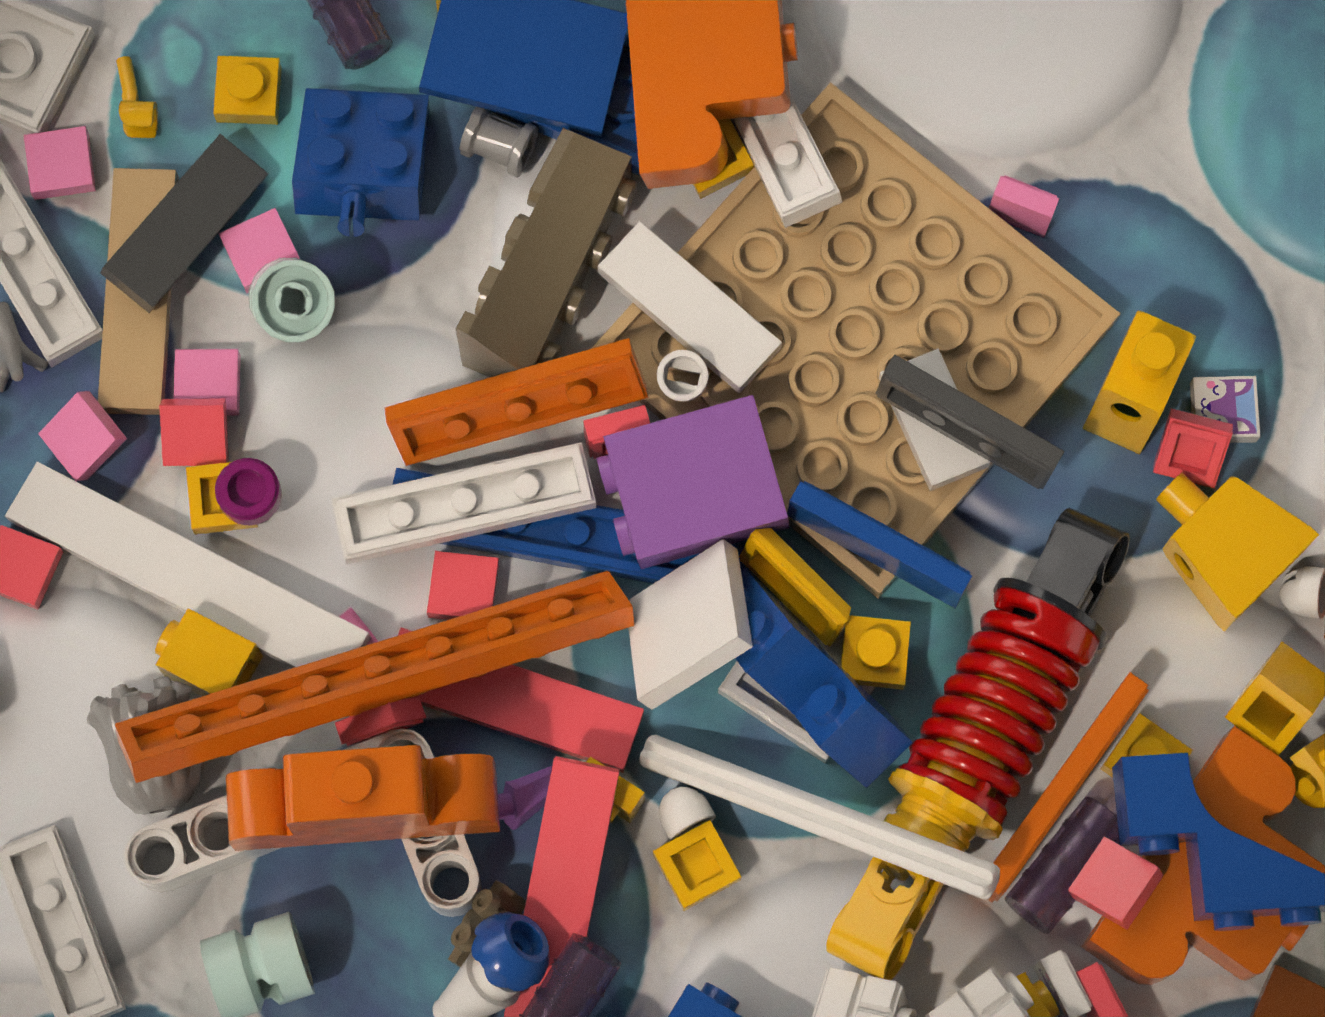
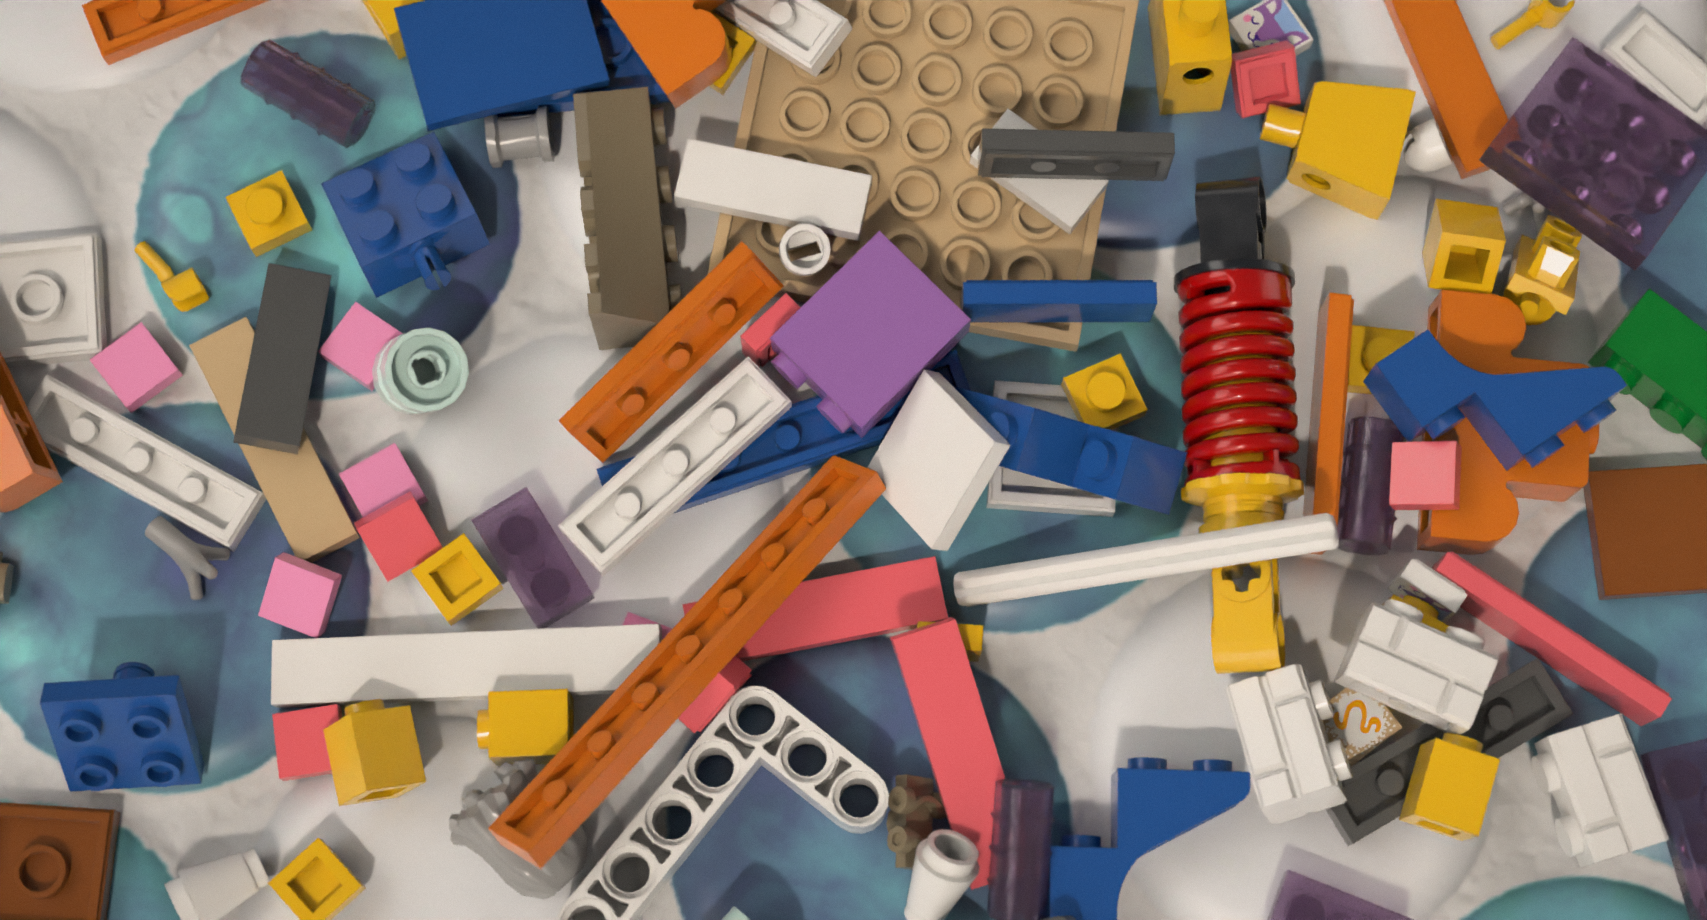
camera: 30 degrees left, 0 degrees up
magenta tile [215,458,282,526] -> none
orange brick [226,745,500,851] -> none
coral tile [427,551,499,620] -> none
blue plate [471,912,550,992] -> none
medium lavender bar [498,766,552,830] -> none
yellow plate [653,820,742,911] -> none
white hinge [659,787,716,841] -> none
yellow tile [739,528,851,647] -> none
none -> yellow brick [323,699,426,806]
none -> clear purple plate [471,487,594,629]

